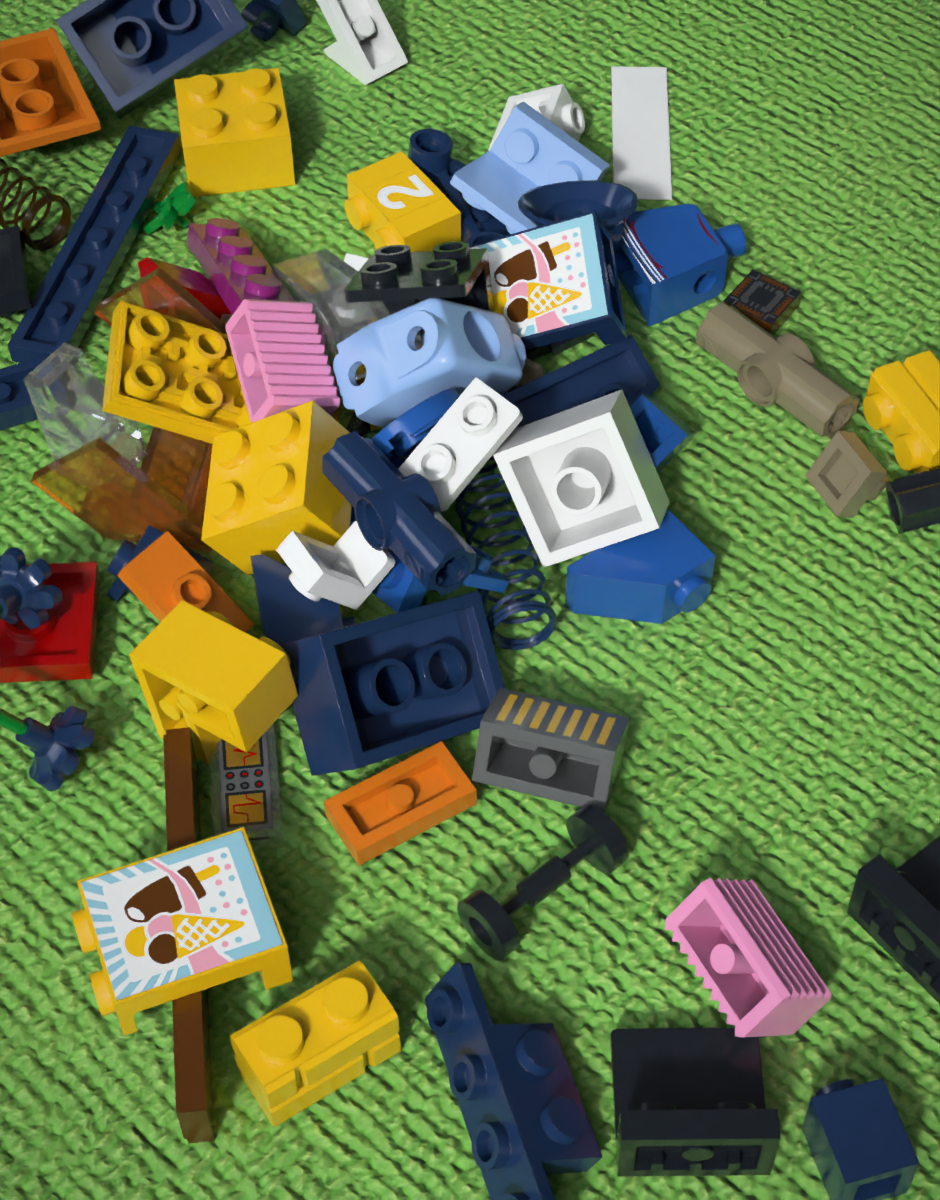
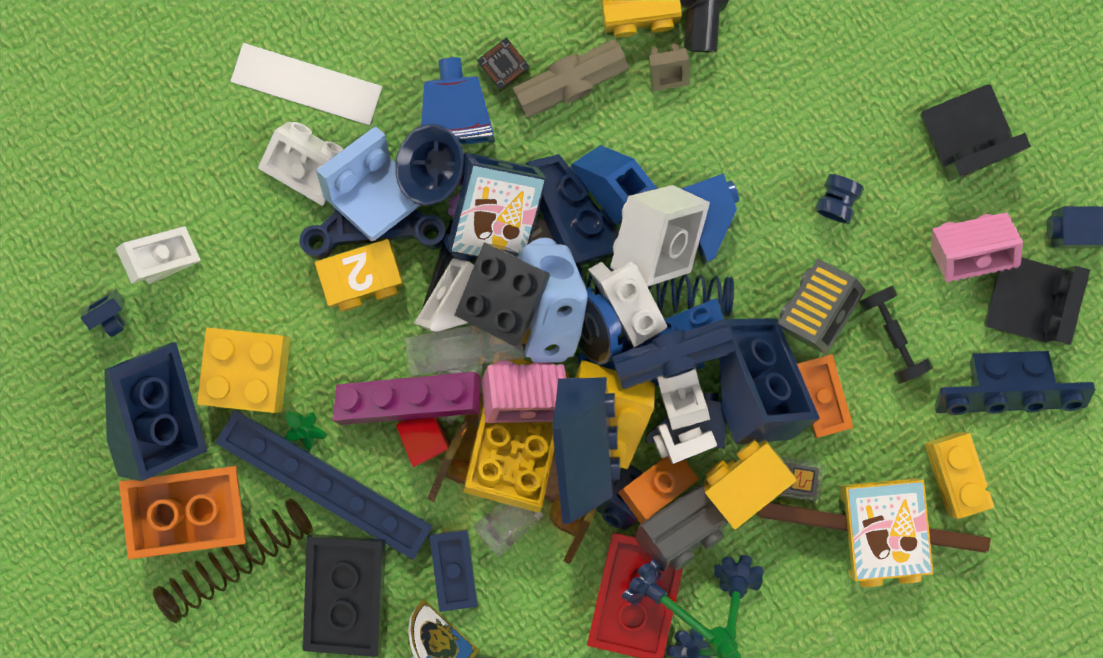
camera: 75 degrees left, 35 degrees up
none -> dark blue slope [552,377,621,524]
none -> dark grey brick [635,485,728,572]
none -> white bracket [653,424,717,464]
none -> dark blue wheel [814,174,864,224]

